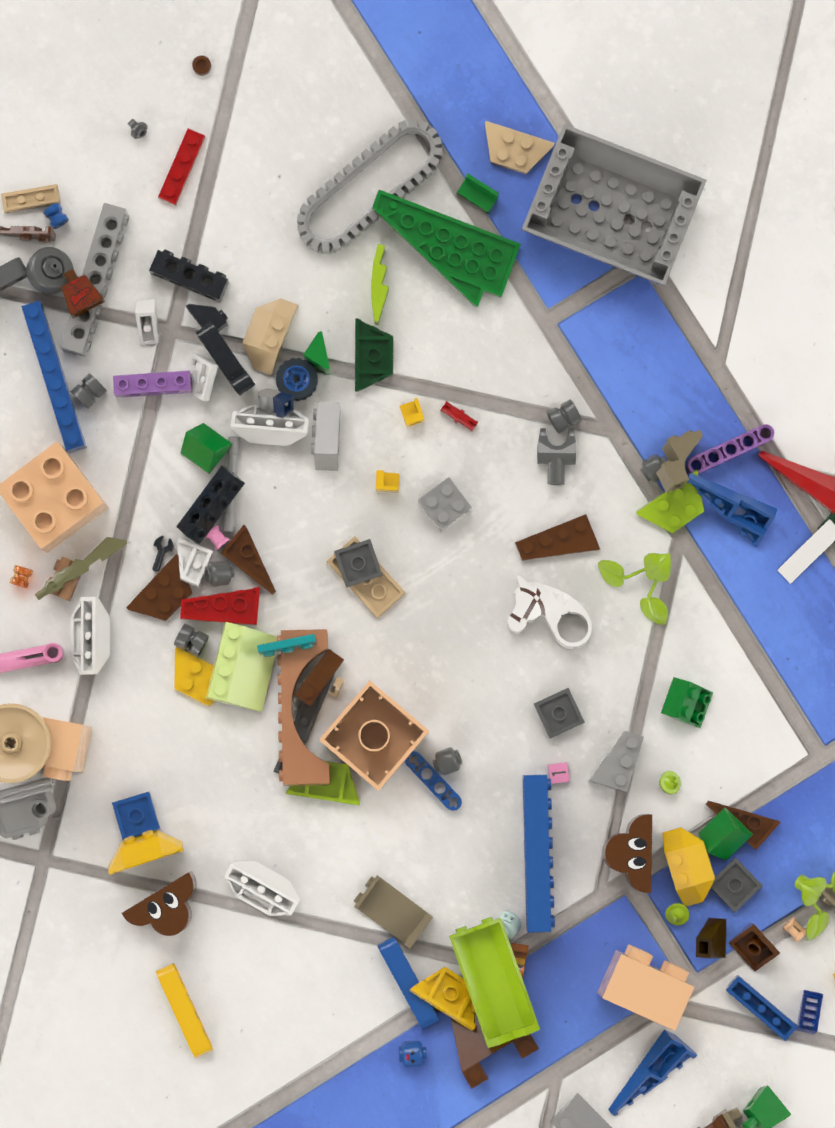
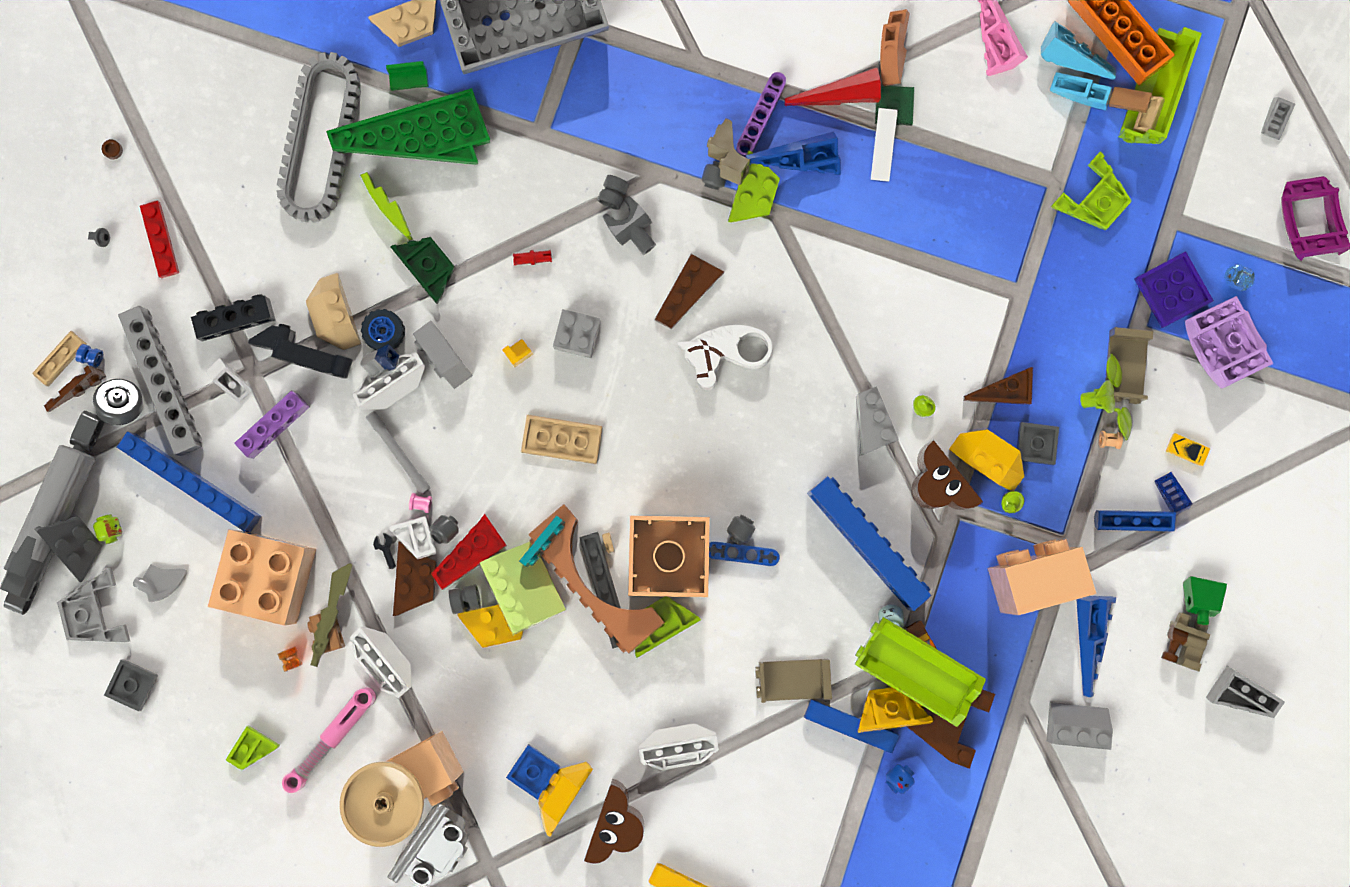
camera: 40 degrees left, 0 degrees up
reddish brown torso [61,269,105,319] -> none
dark grey wheel [71,373,107,409] -> none
black brick [176,465,245,544] -> none
green slope [180,423,233,474] -> none
white wing [192,353,218,401] -> none
reddish brown wing [221,525,276,595] -> none
reddish brown slope [295,649,344,707] -> none
green slope [303,331,331,375] -> none
dark grey plate [334,539,383,588] -> none
yellow panel [400,398,425,428] -> none
dark grey plate [534,688,585,739] -> none
bright pink tile [548,762,570,784] -> none
lime plant [598,553,671,625] -> none
green slope [661,677,713,728] -> none
dark brown slope [696,918,726,958] -> none
green slope [698,808,753,860] -> none
reddish brown slope [729,922,780,971] -> none

